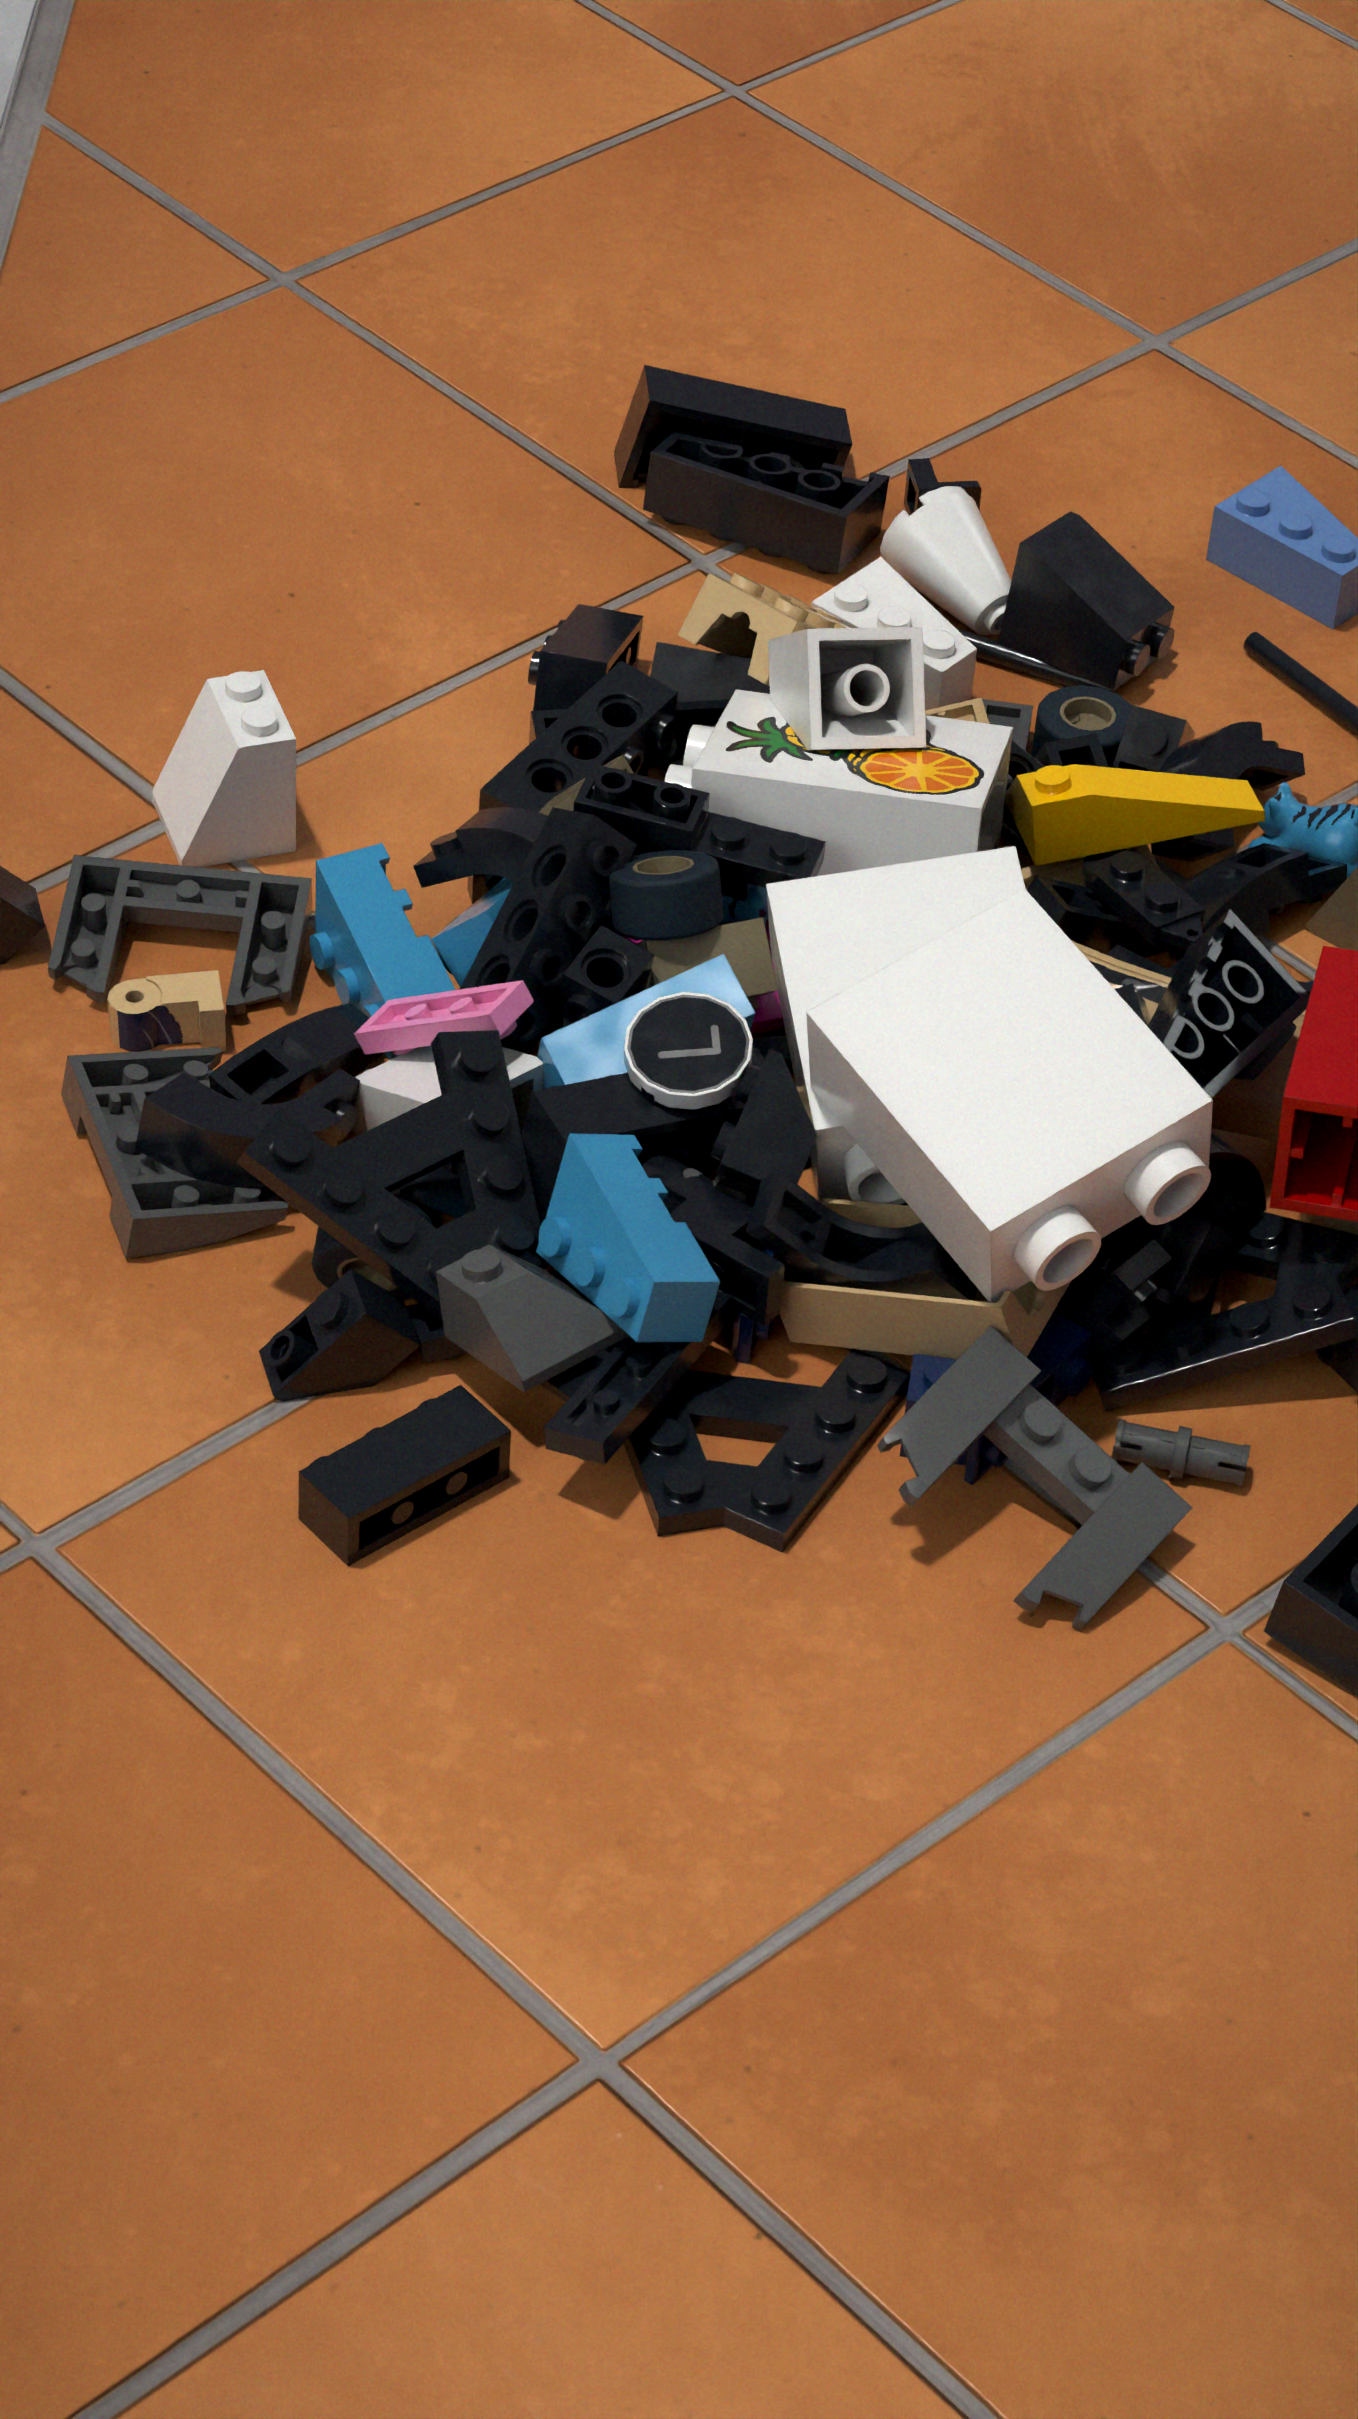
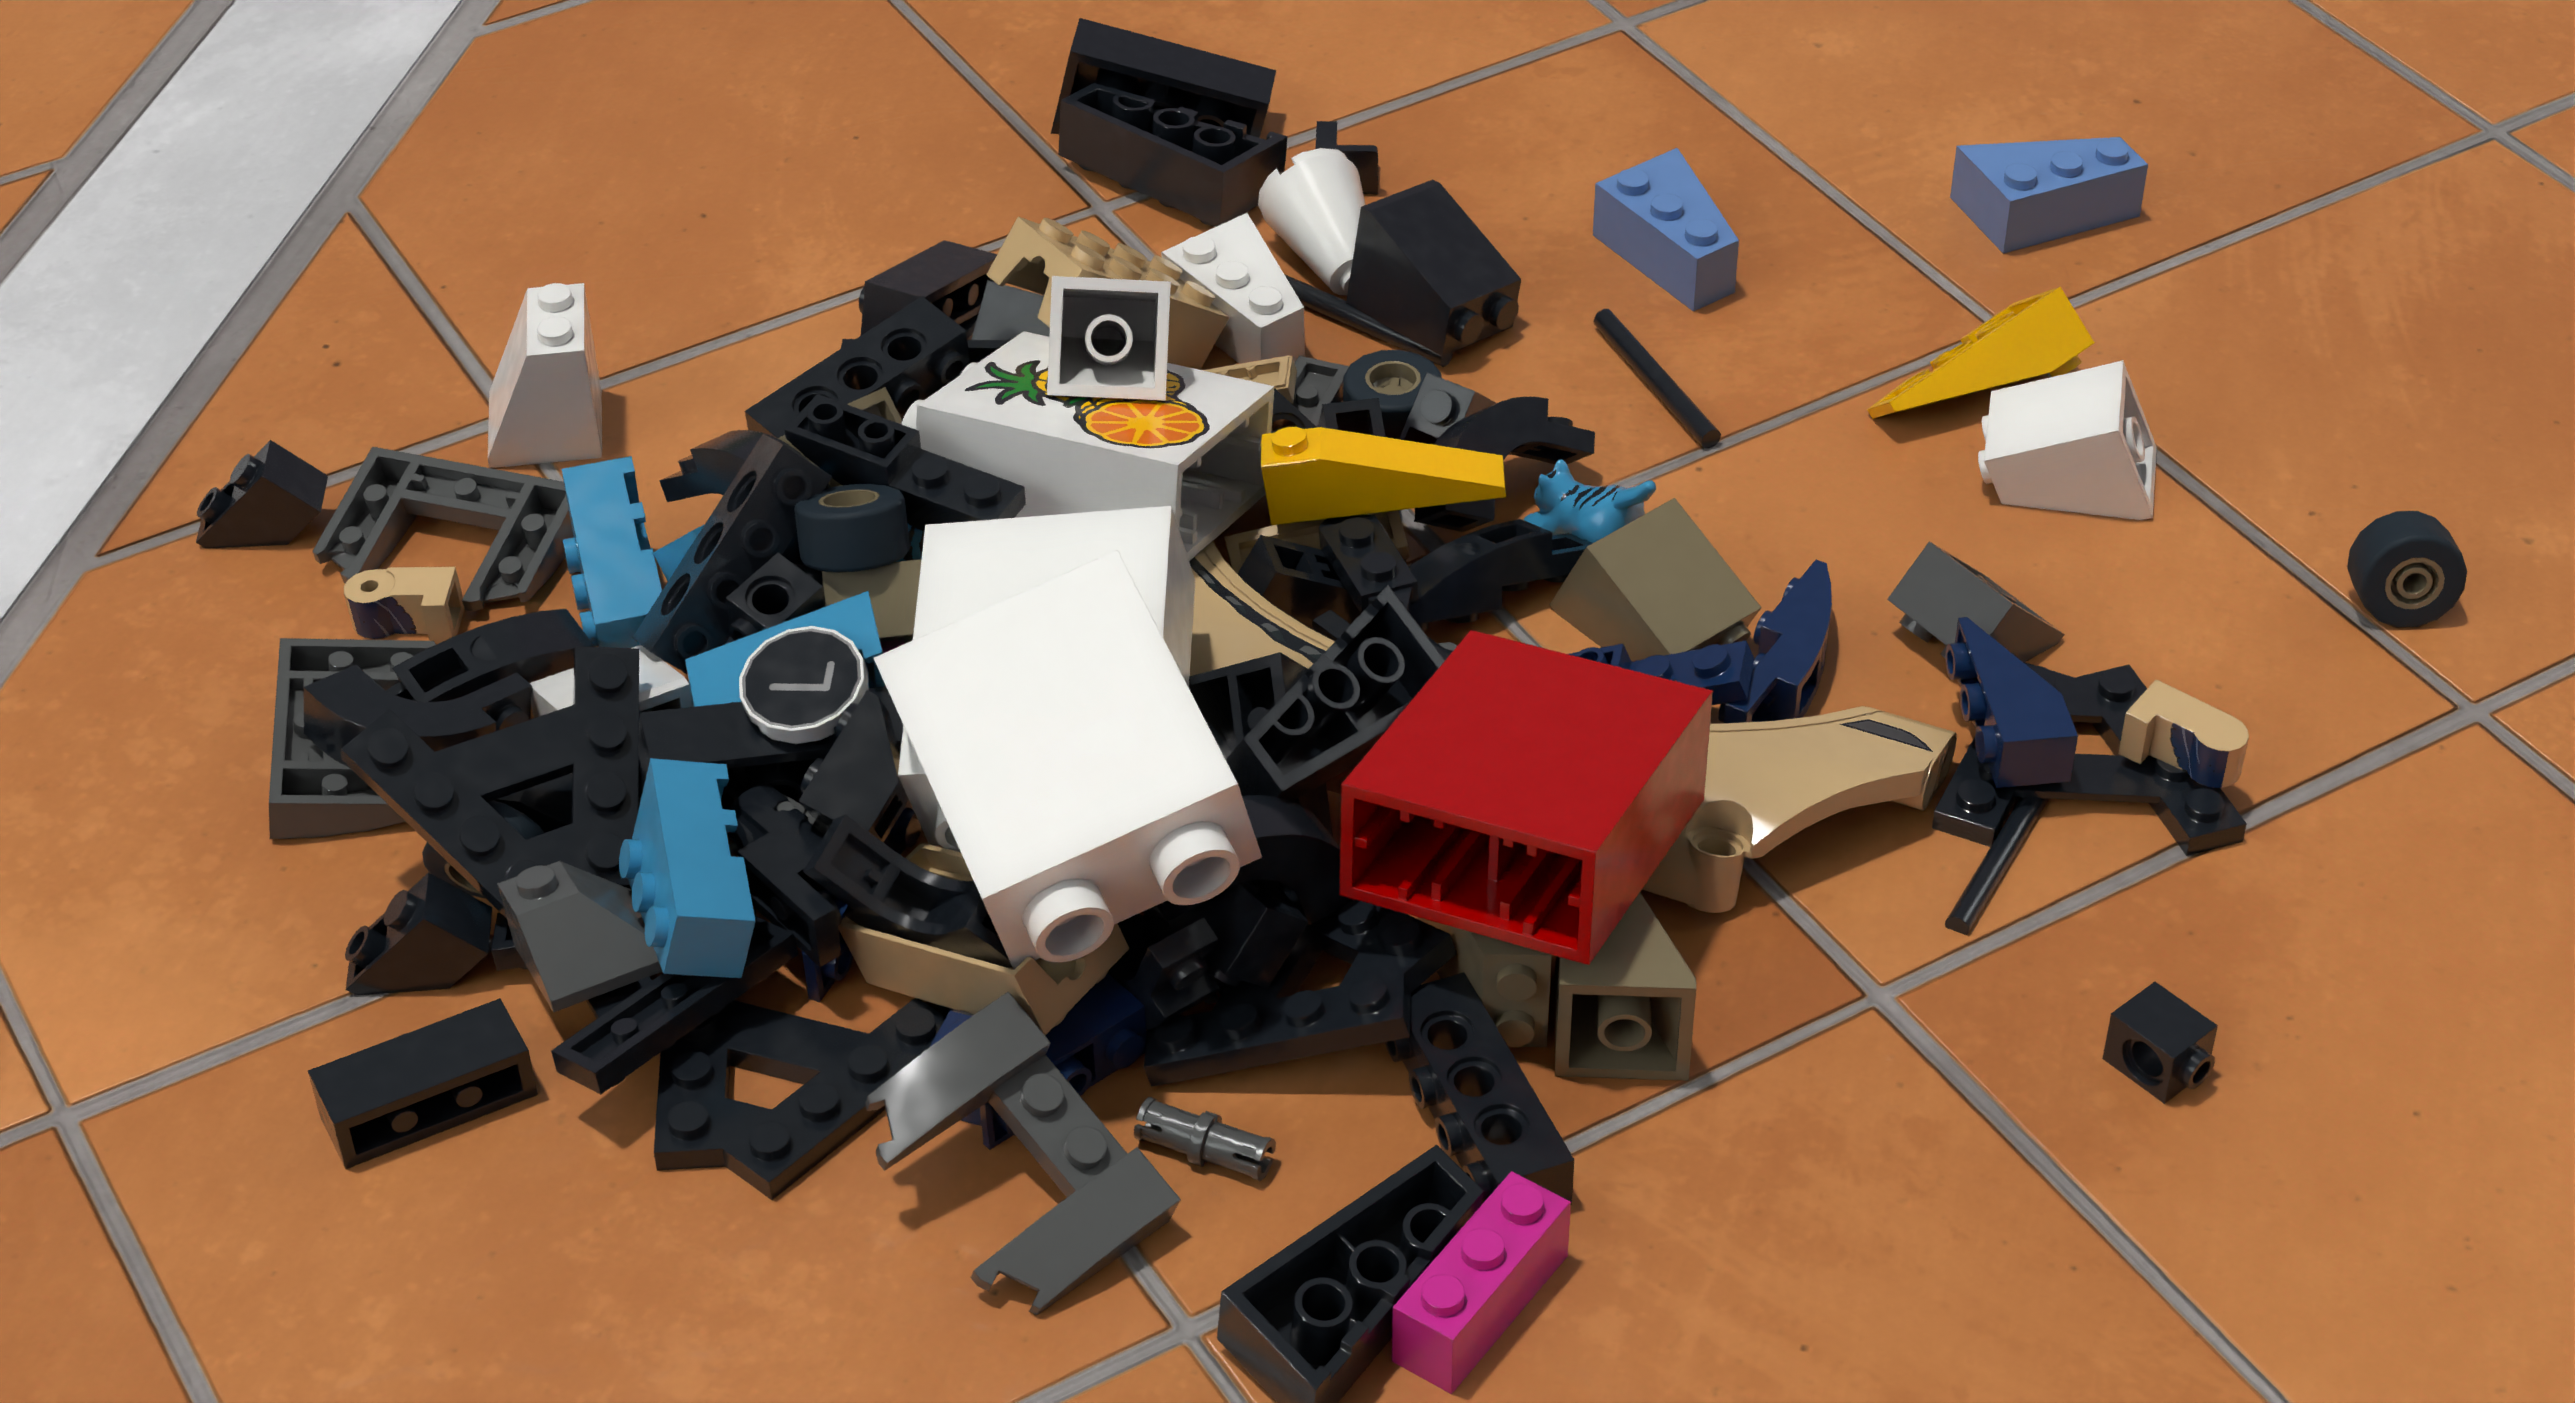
camera: 15 degrees right, 0 degrees up
bright pink plate [354,980,534,1055] -> none

